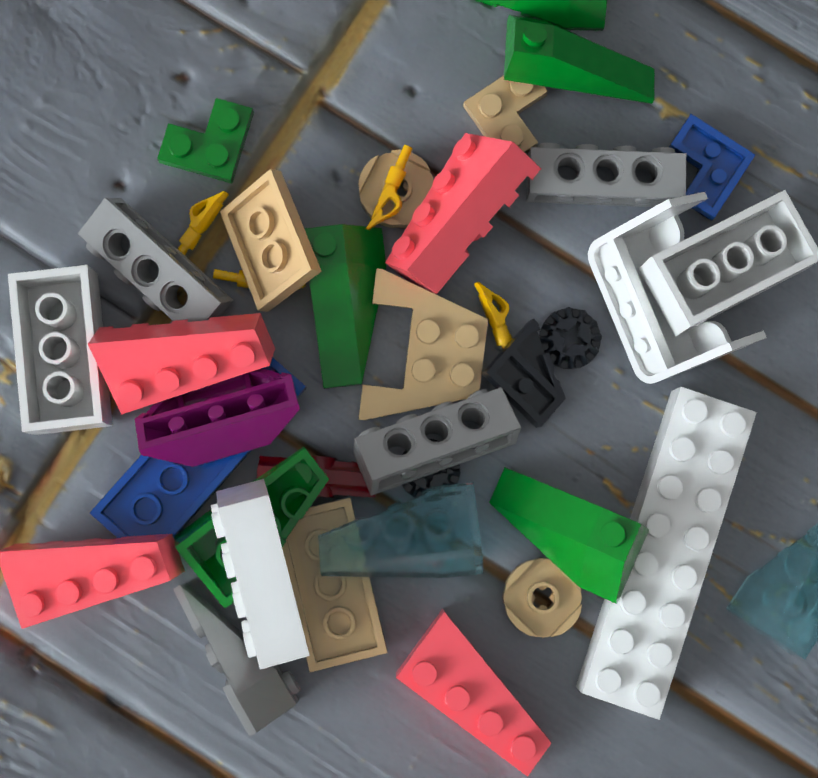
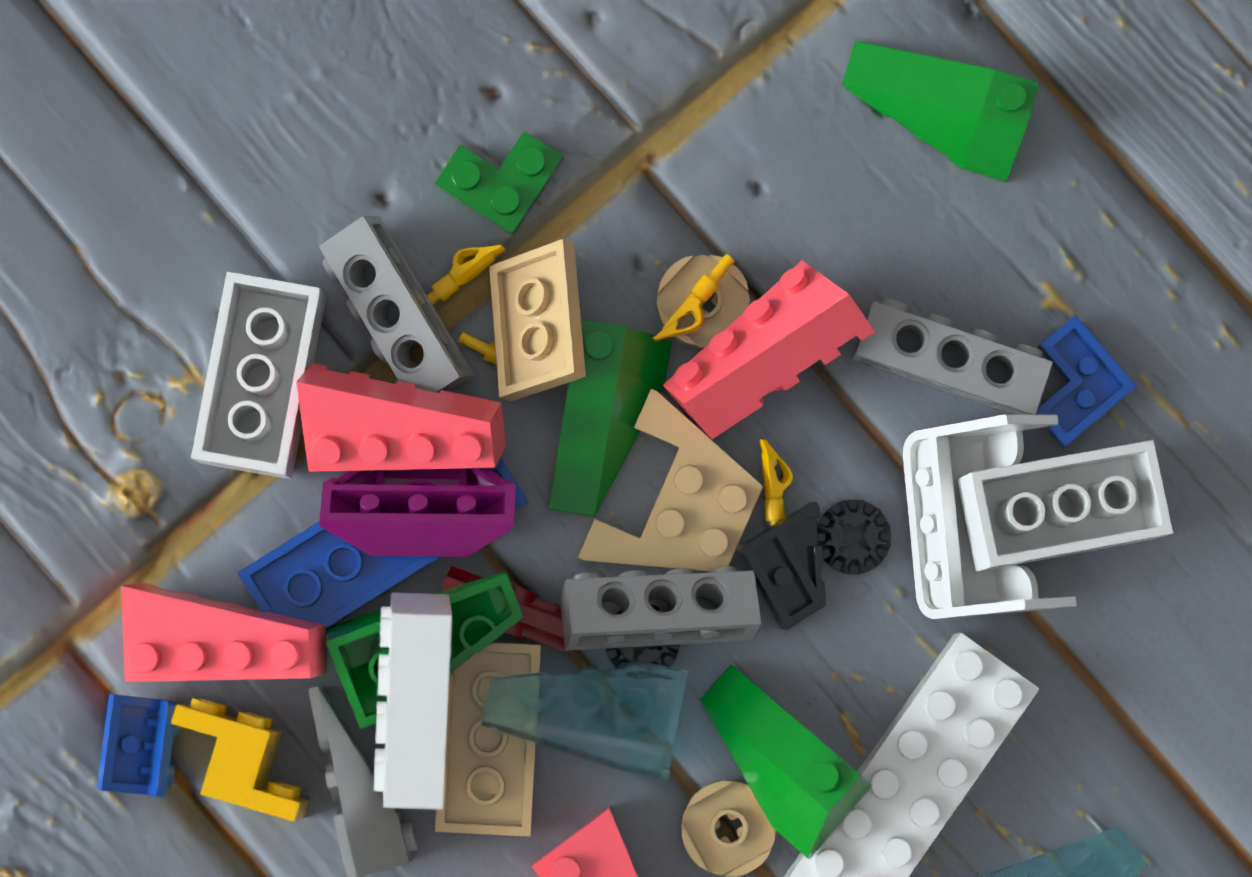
camera: 20 degrees right, 0 degrees up
tan plate [463,76,548,154] -> none
green wedge [504,14,655,104] -> none
none -> blue bracket [96,694,181,798]
none -> yellow bracket [171,698,311,822]

